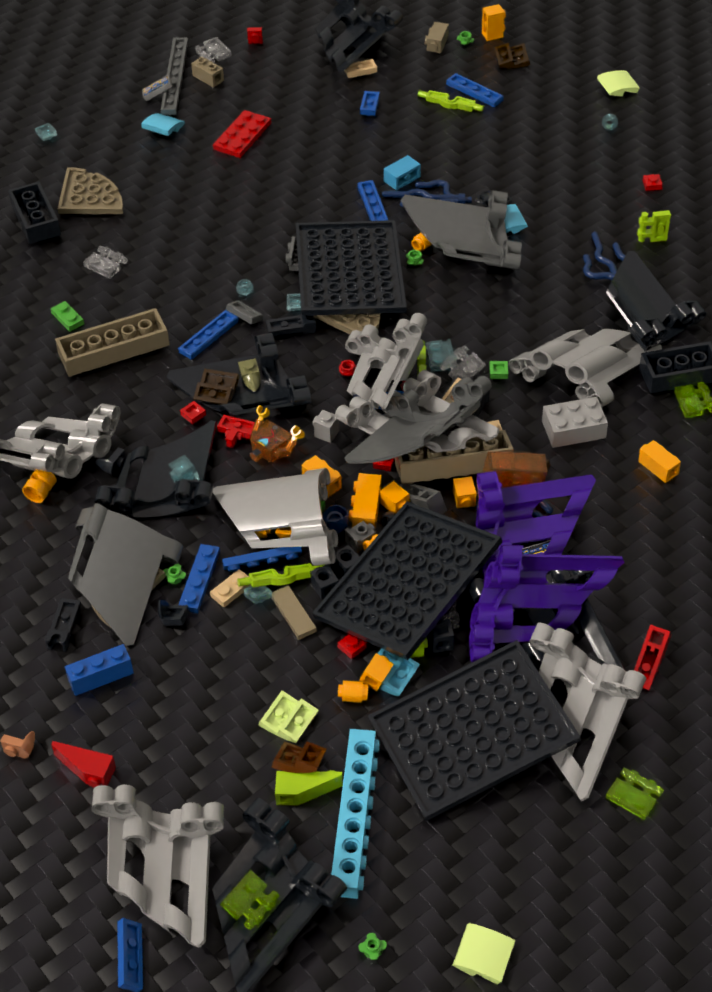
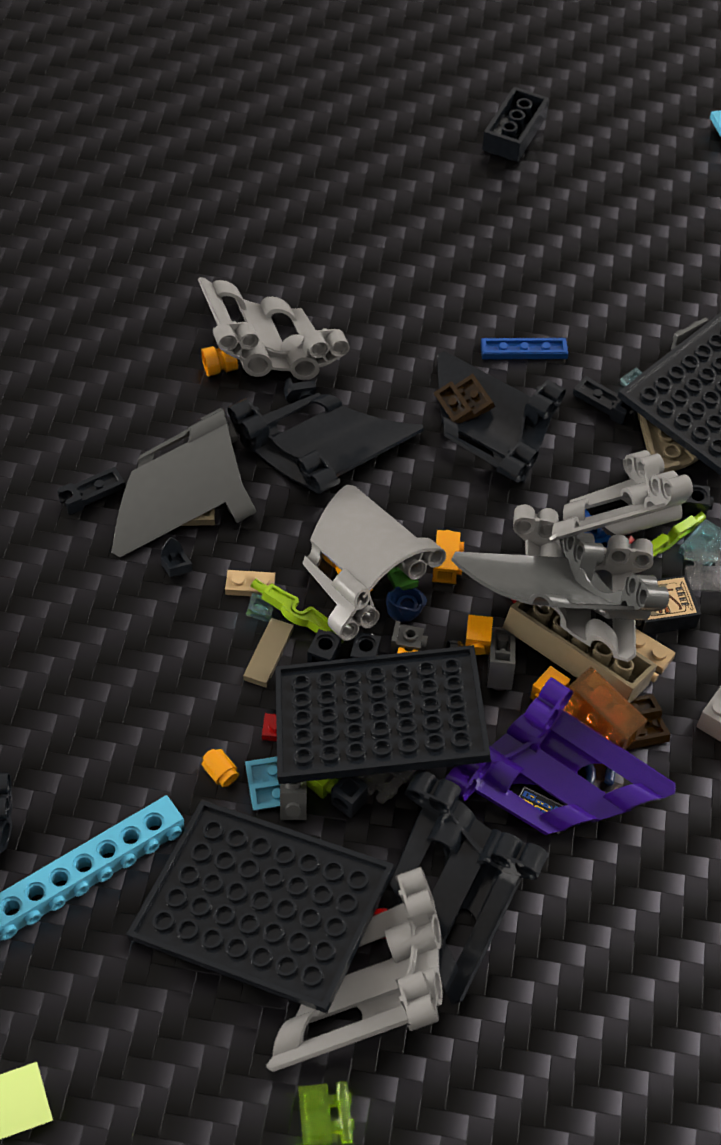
camera: 45 degrees right, 5 degrees up
clear light blue plate [35,123,57,141] -> none
bright green plate [51,301,84,332] -> none
dark tan brick [55,308,170,377] -> none
dark tan plate [57,167,124,215] -> none
blue brick [65,644,134,696] -> none
clear plate [83,246,128,279] -> none
bright green plate [163,564,186,584] -> none
clear light blue brick [168,455,200,482] -> none
blue plate [178,544,220,613] -> none
red plate [180,401,206,425] -> none
red hinge [217,415,257,448] -> none
blue plate [222,547,302,572] -> none
dark grey tile [226,300,264,324] -> none
clear light blue plate [236,279,253,295] -> none
olive plate [238,358,260,392] -> none
clear orange torso [250,405,305,462] -> none
yellowish green slope [258,691,318,743] -> none
reddish brown slope [271,741,327,773] -> none
lime slope [275,770,343,806] -> none
light grey brick [313,410,339,443] -> none
red plate [339,360,356,376] -> none
light orange brick [349,473,382,529] -> none
light orange brick [360,653,394,691] -> none
dark purple panel [469,545,625,662] -> none
red slope [634,625,672,691] -> none
none -> dark grey bracket [280,782,307,820]

